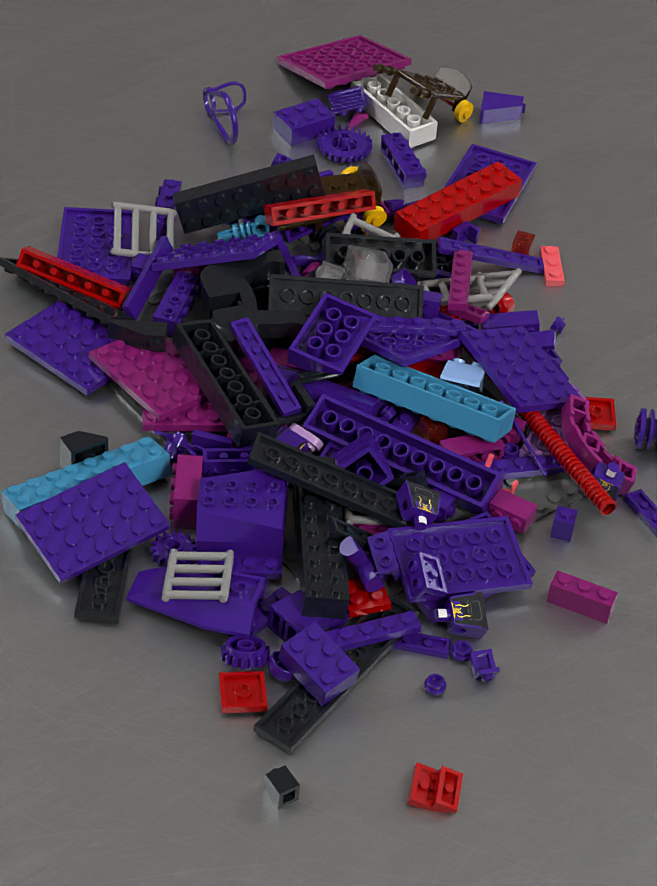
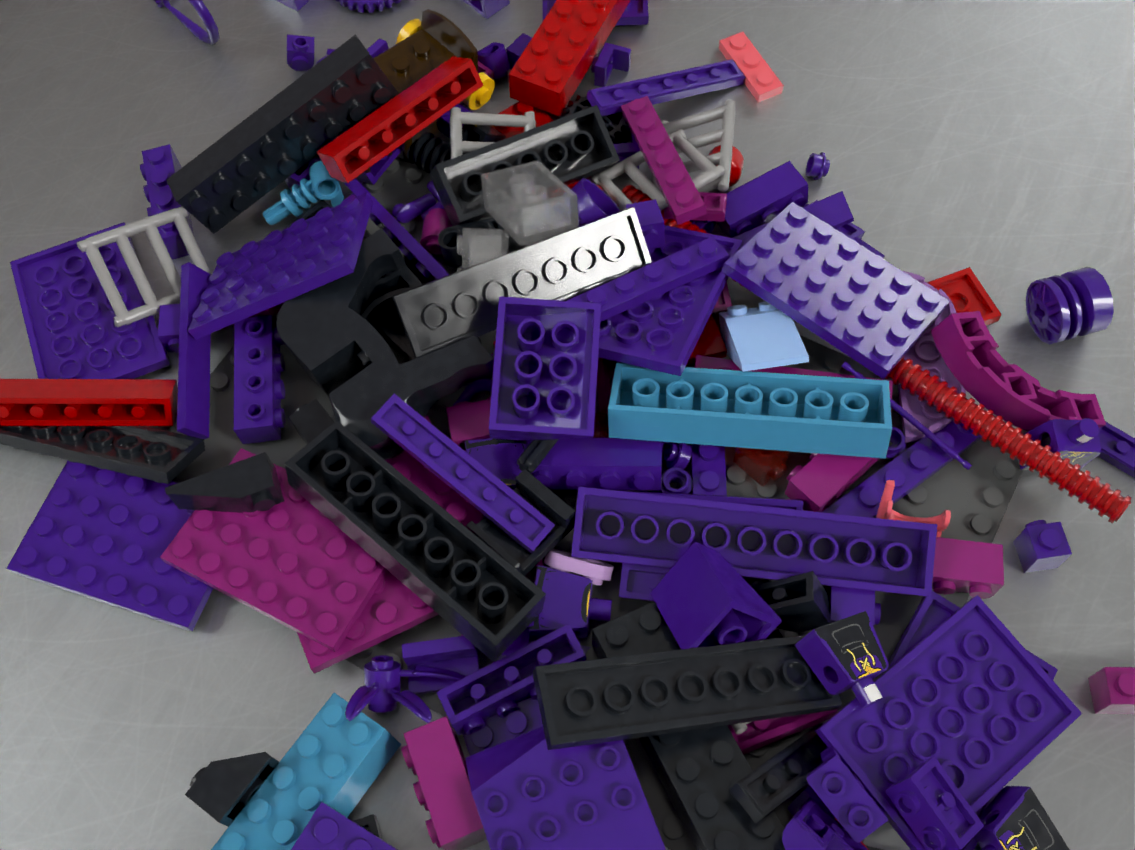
camera: 15 degrees left, 20 degrees up
clear red brick [511,230,535,255] -> none

